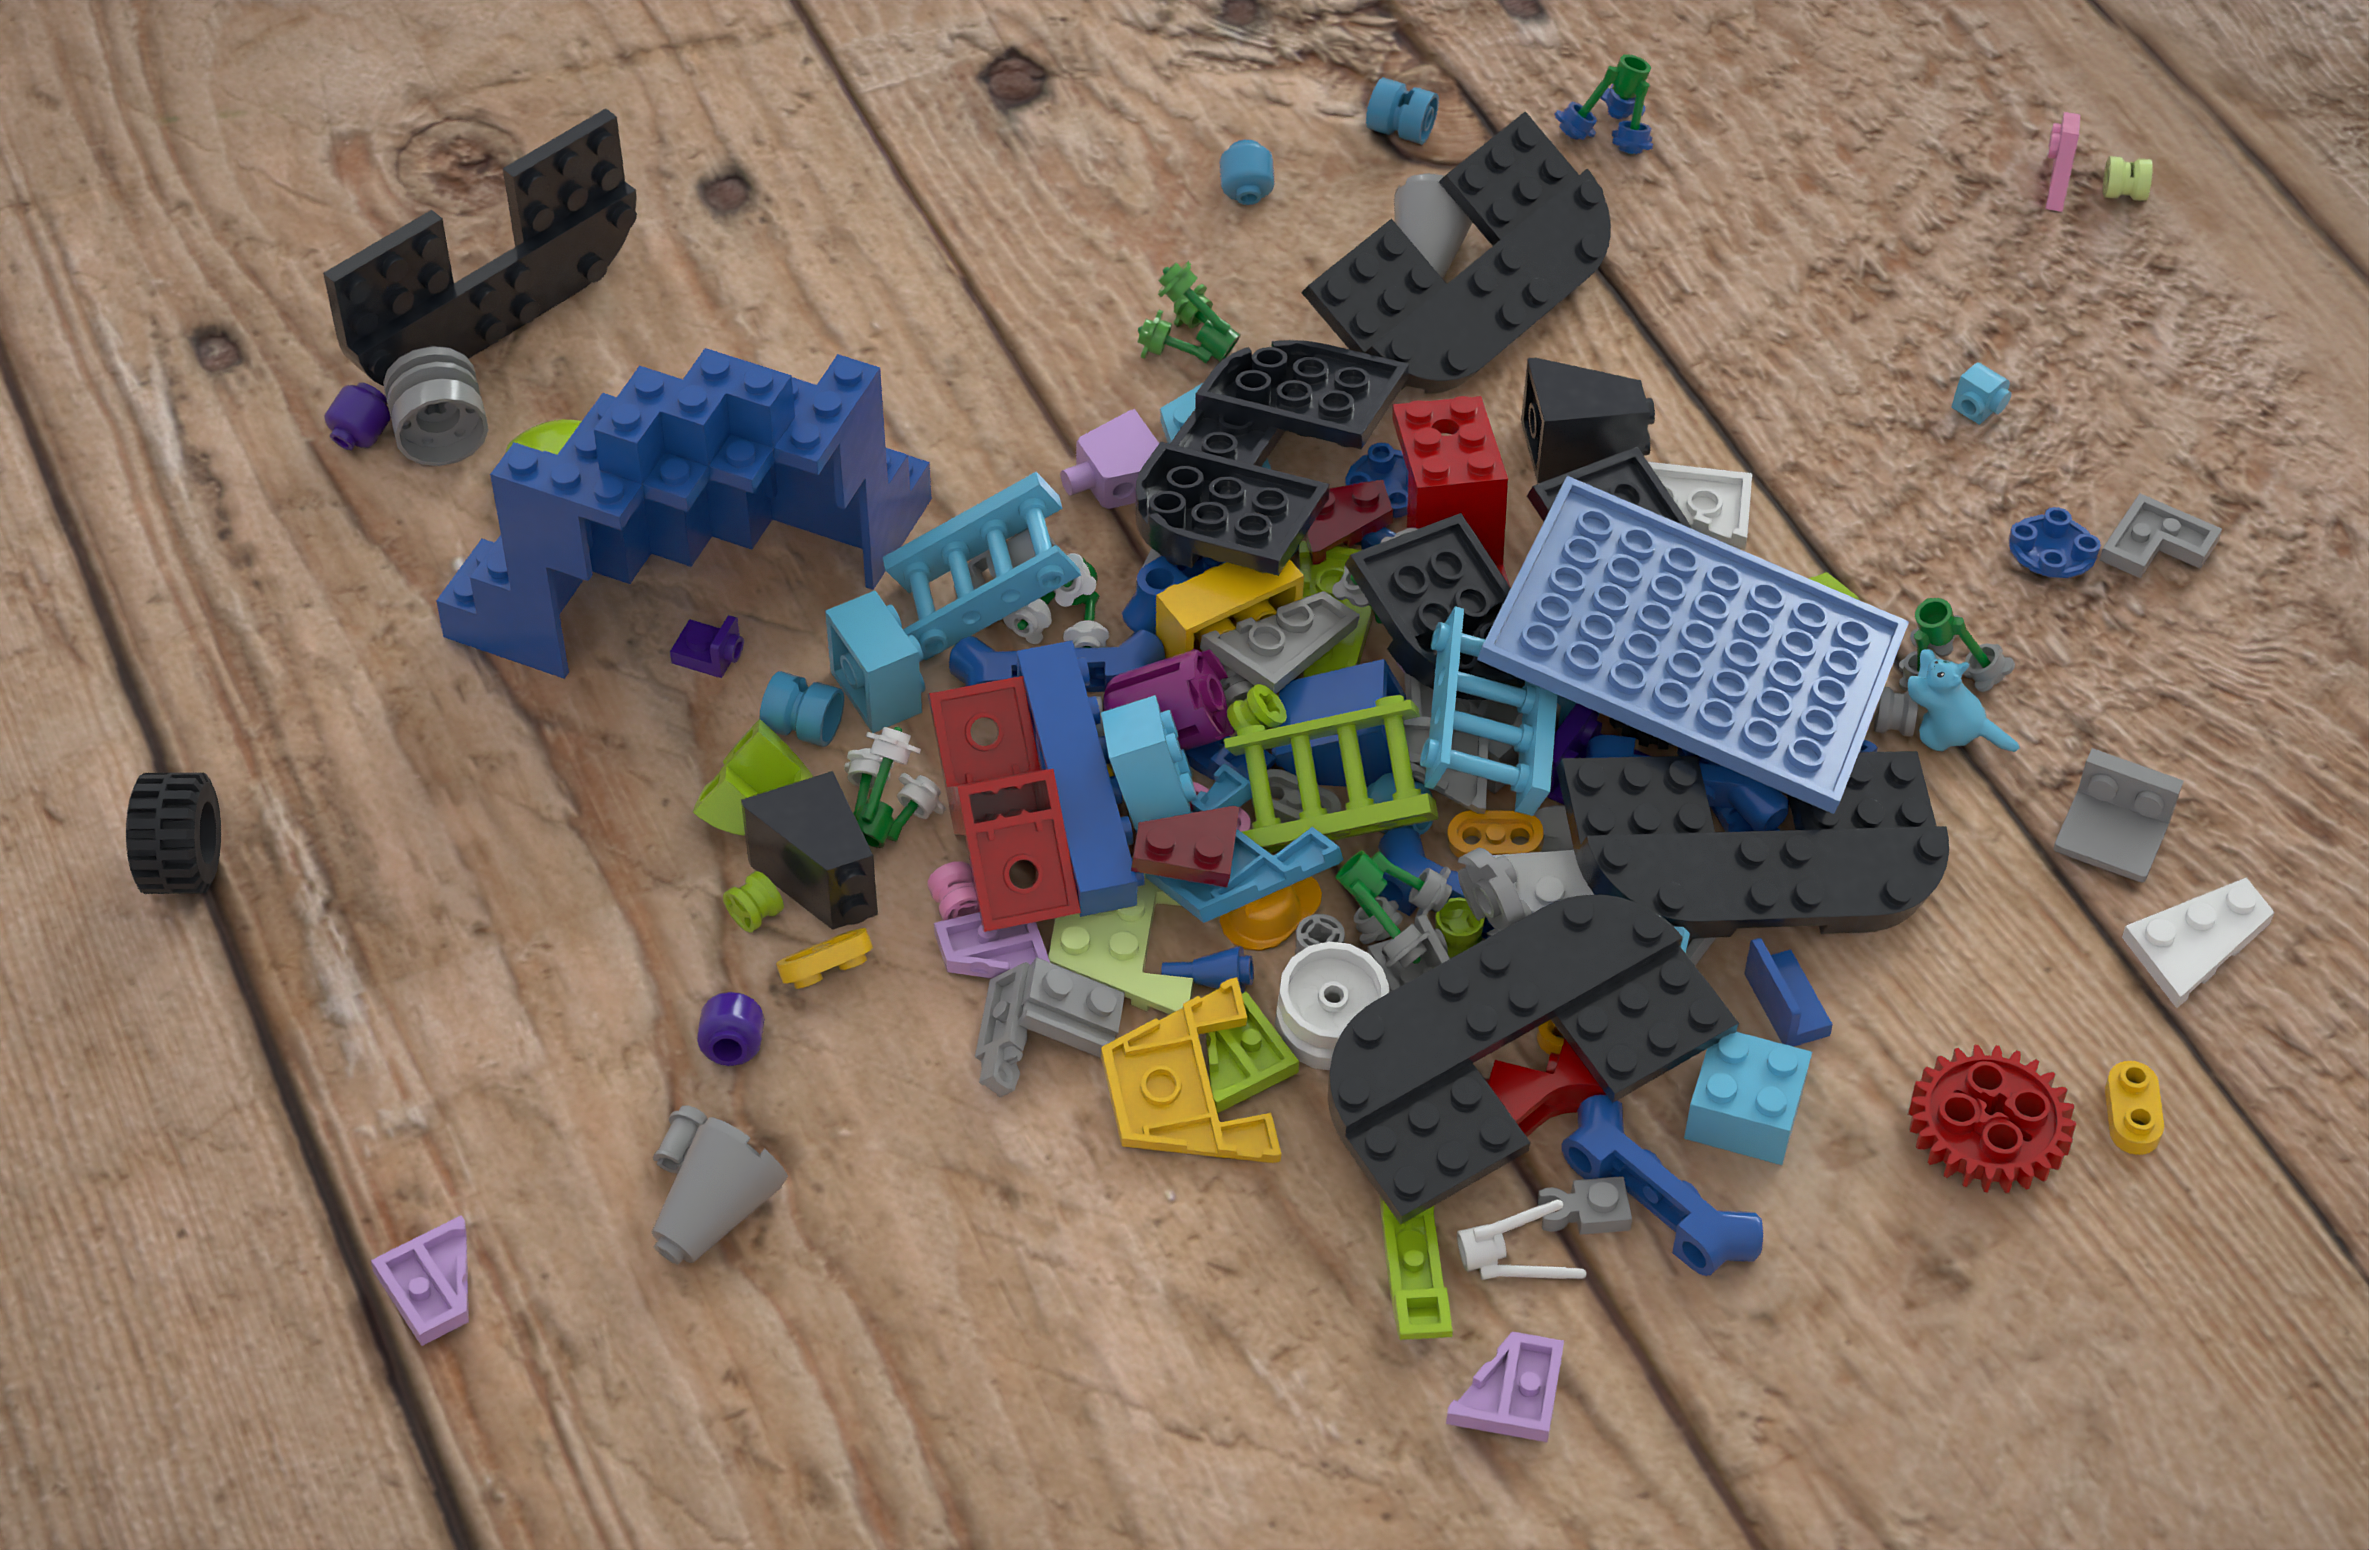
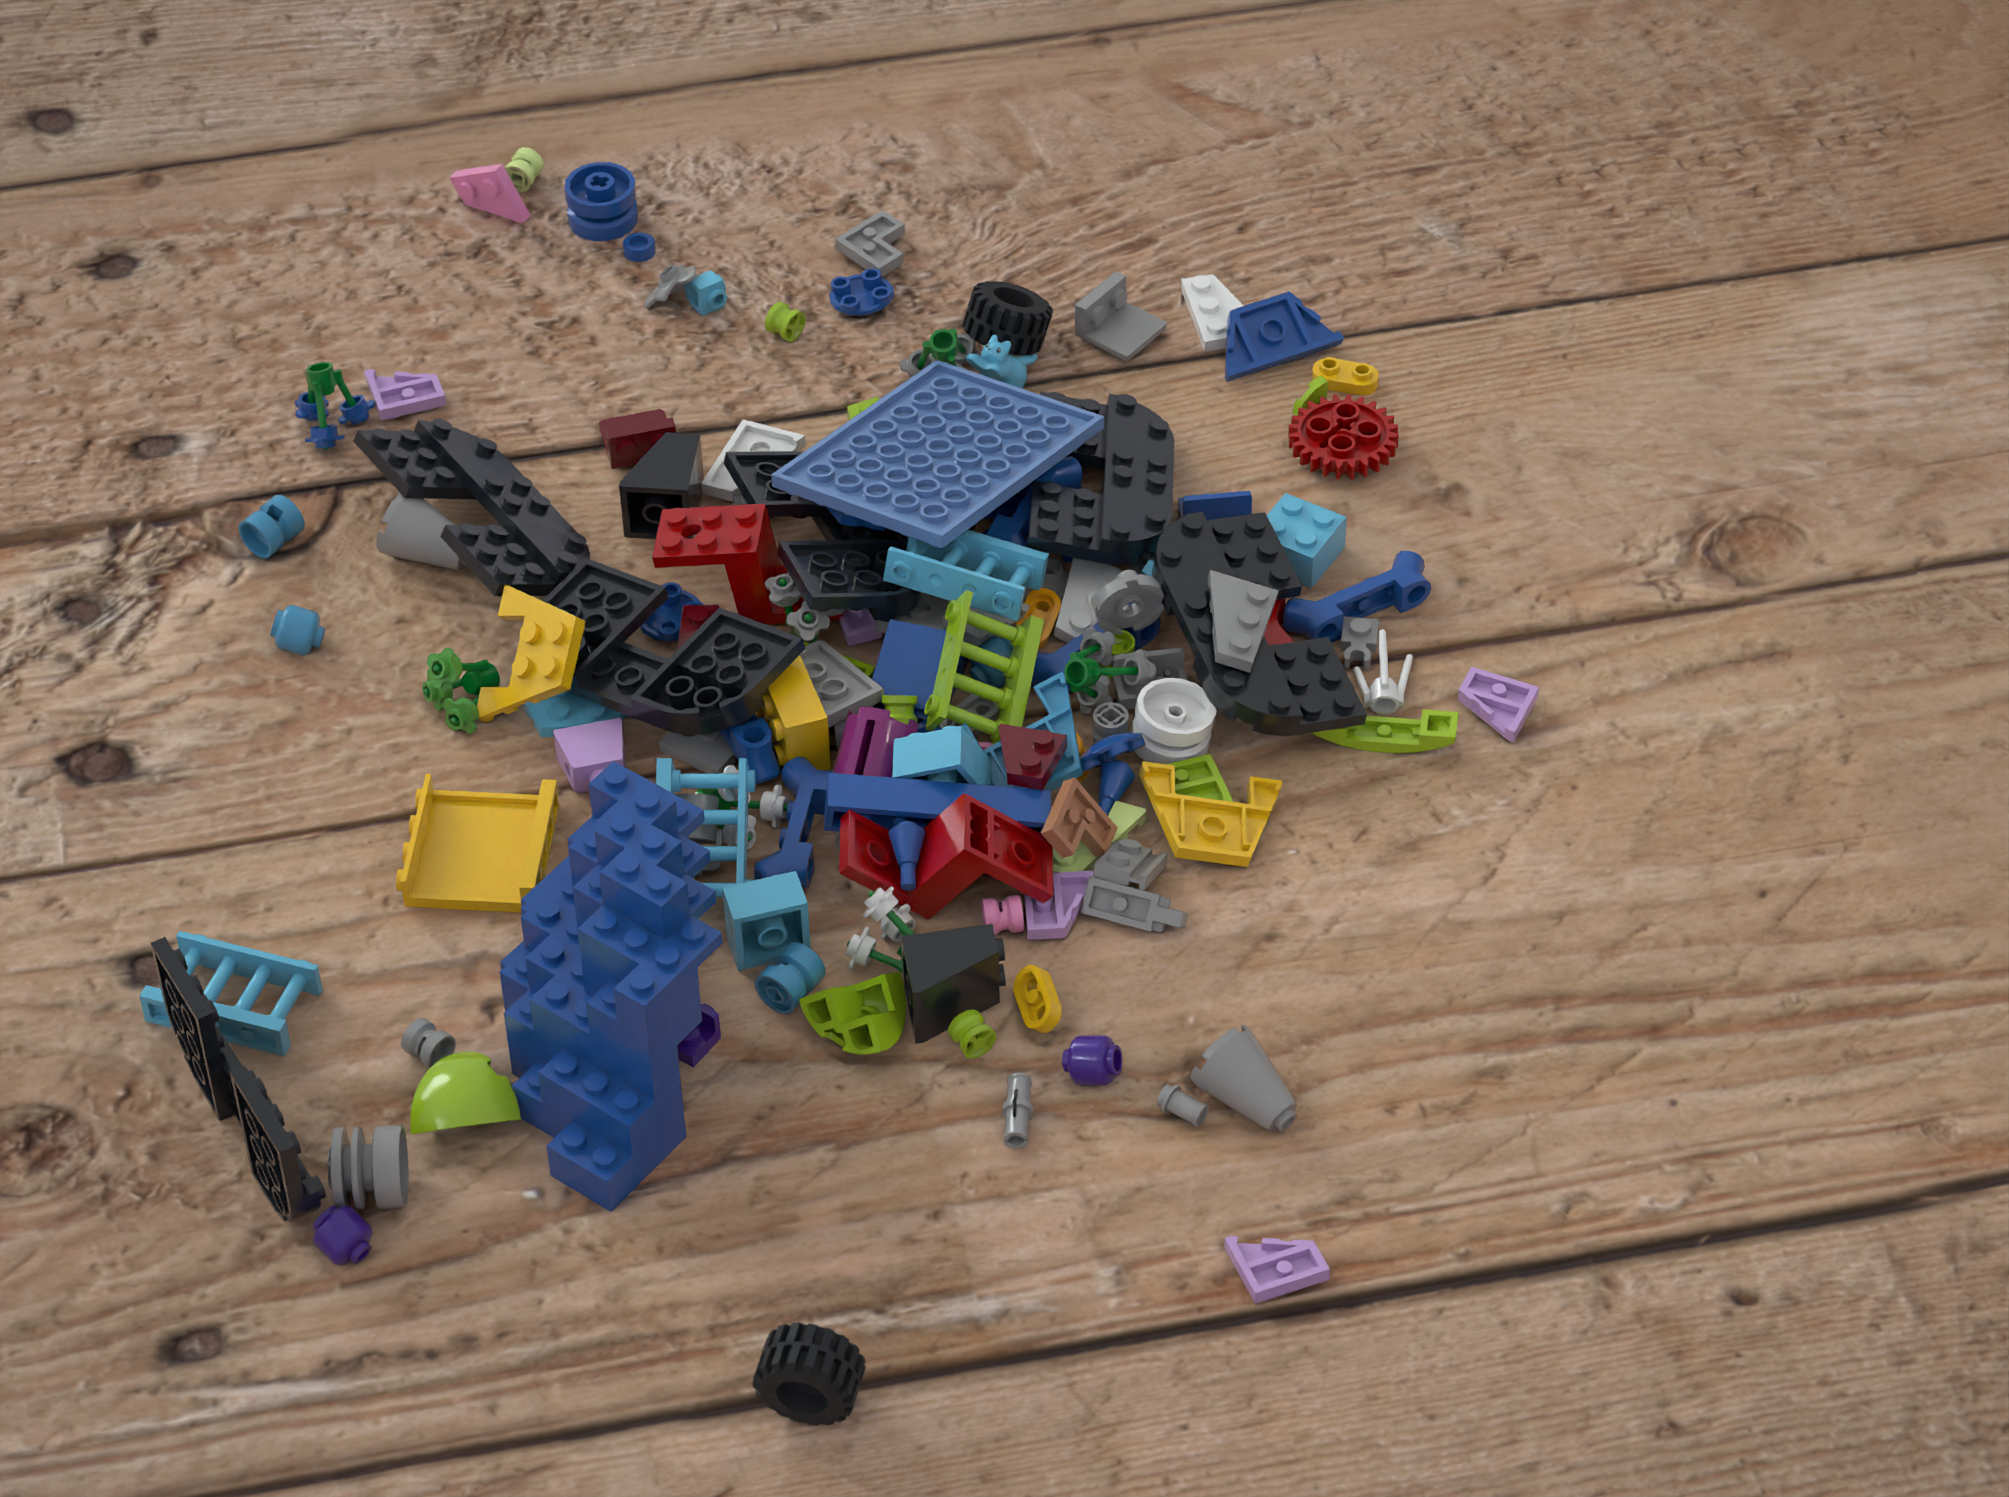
camera: 75 degrees left, 5 degrees down
none -> medium azure fence [139,931,323,1057]
none -> lavender wing [364,369,446,420]
none -> yellow panel [396,774,560,913]
none -> yellow wing [477,586,586,723]
none -> blue wheel [565,162,638,241]
none -> dark red bracket [599,409,676,469]
none -> blue tile [623,232,656,262]
none -> light grey plate [645,264,697,309]
none -> lime wheel [765,301,806,342]
none -> blue cone [888,821,926,891]
none -> black tyre [962,281,1053,355]
none -> light grey pin [1002,1072,1033,1149]
none -> nougat plate [1041,777,1118,858]
none -> blue dish [1080,732,1146,772]
none -> light grey wing [1207,570,1279,673]
none -> blue wing [1225,291,1344,382]
none -> lime tile [1292,375,1328,416]

